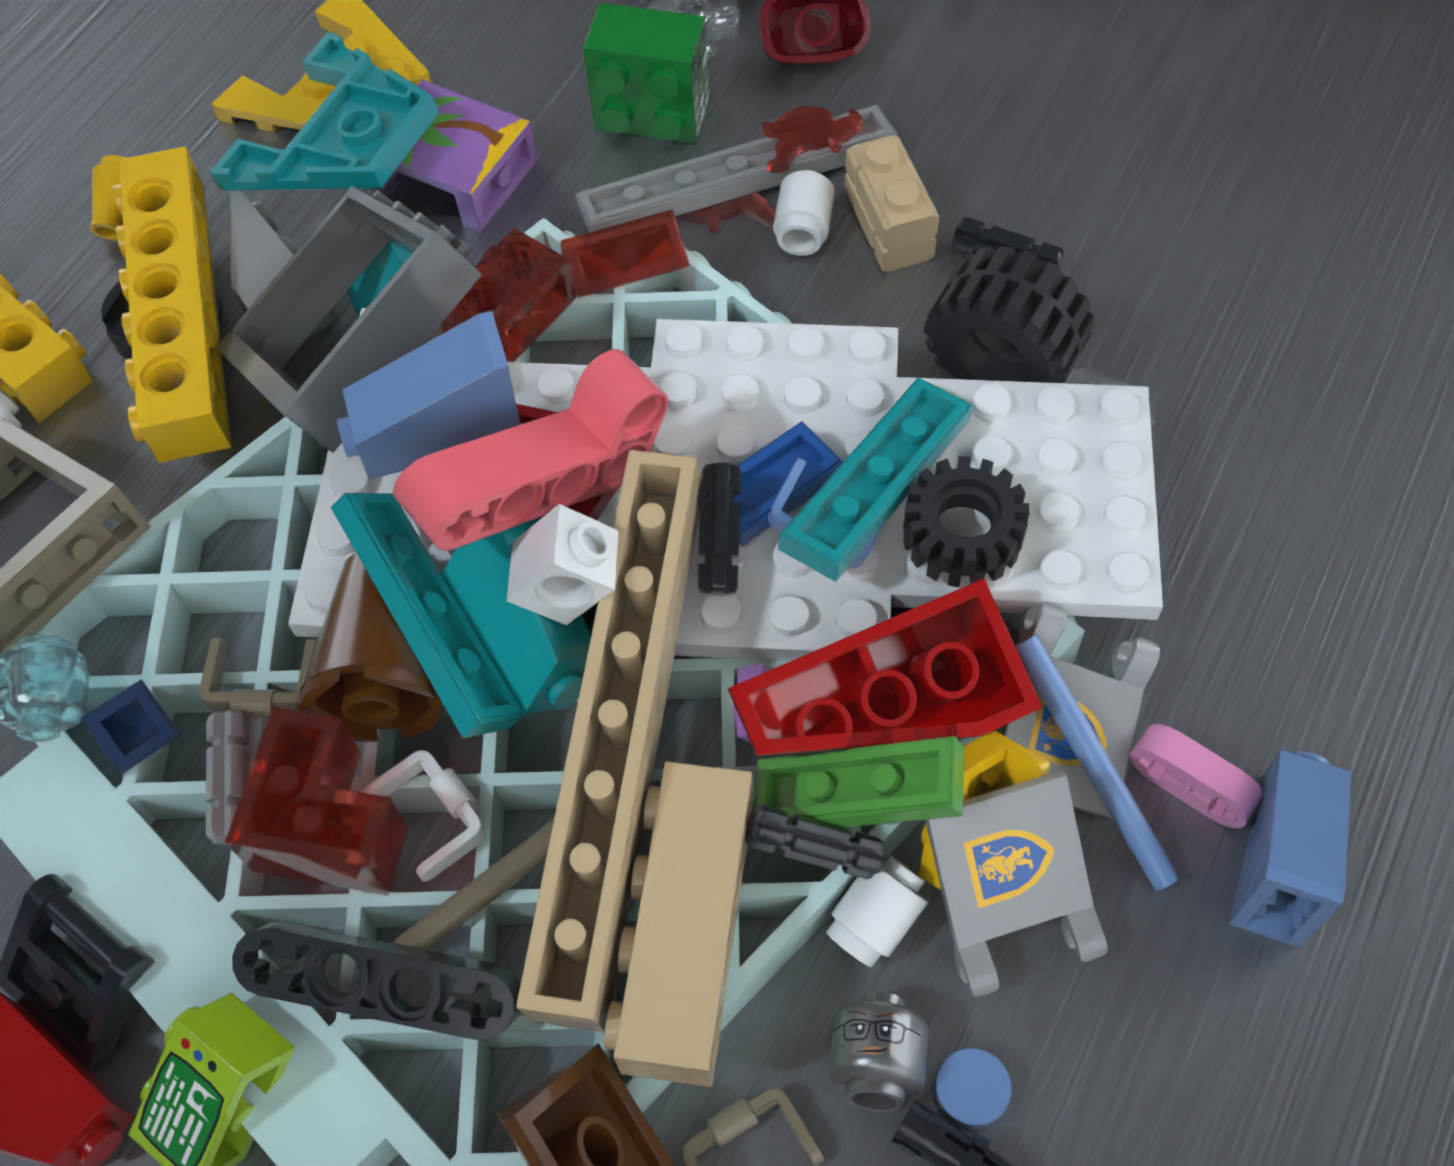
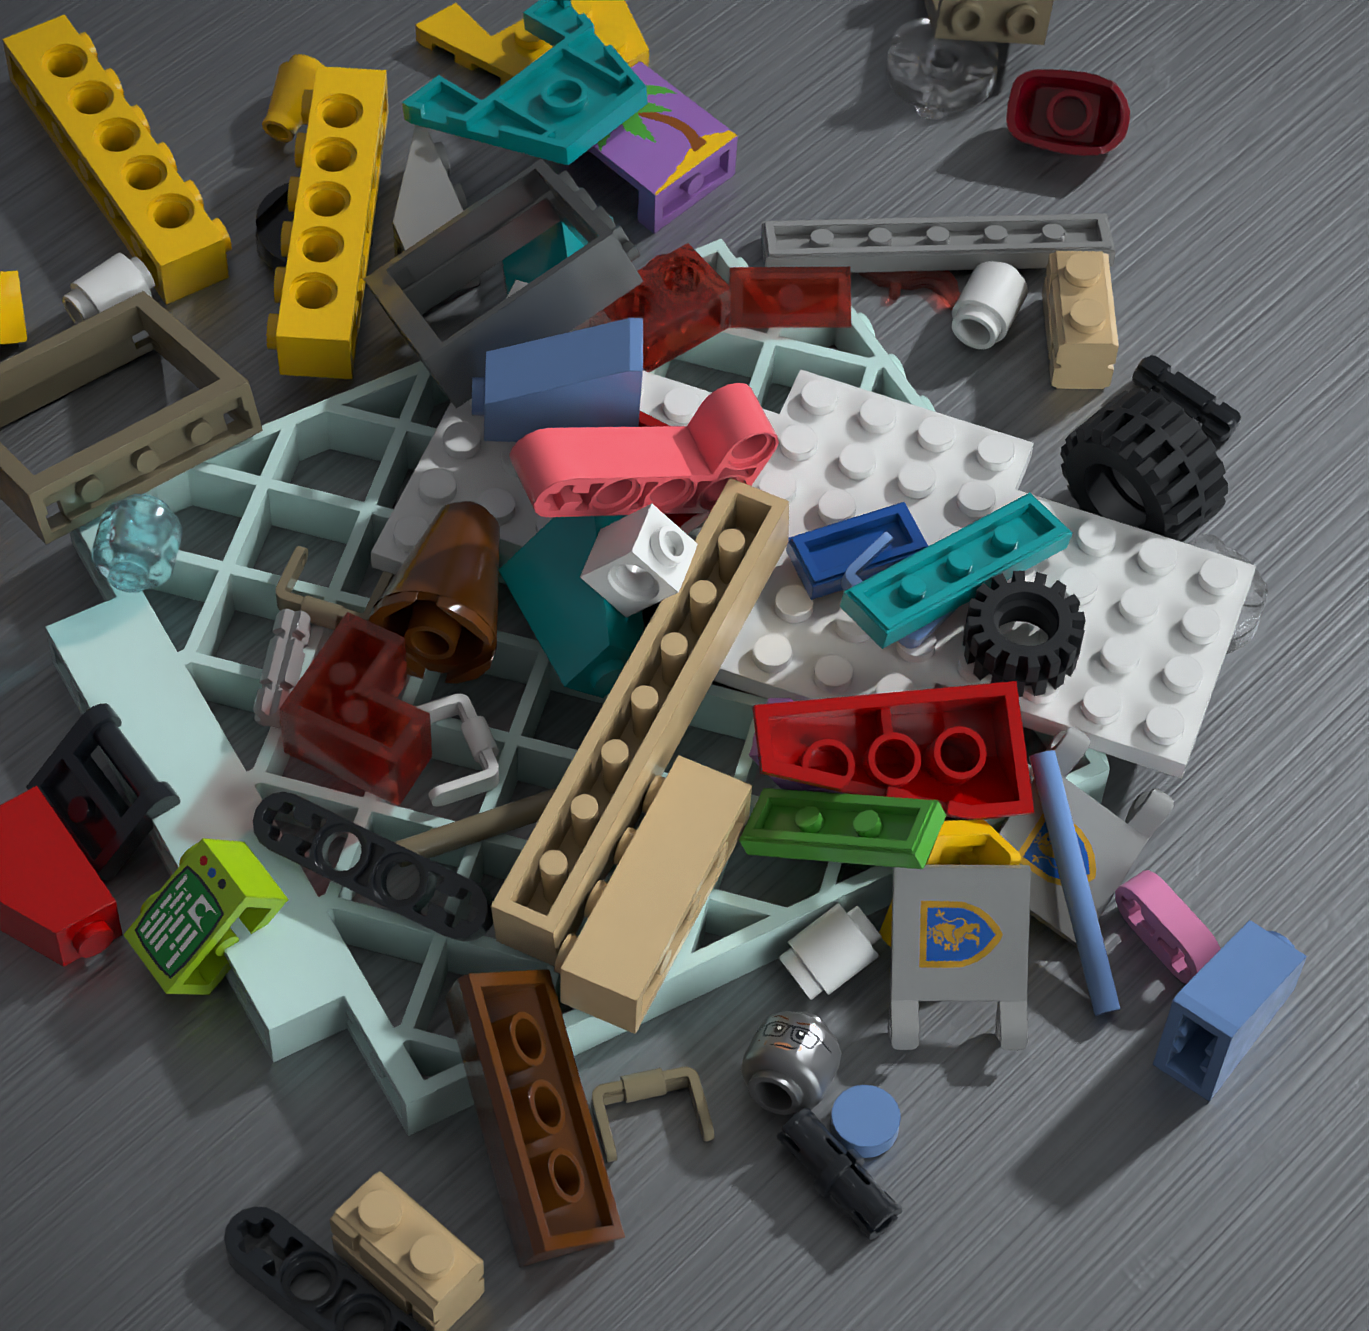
camera: 10 degrees right, 5 degrees down
dark blue slope [80,679,181,775] -> none
teal tile [331,493,524,738] -> none
green brick [583,3,710,144] -> none
black axle [697,462,742,596] -> none
black axle [745,805,885,879] -> none
clear red piece [761,106,862,173] -> none

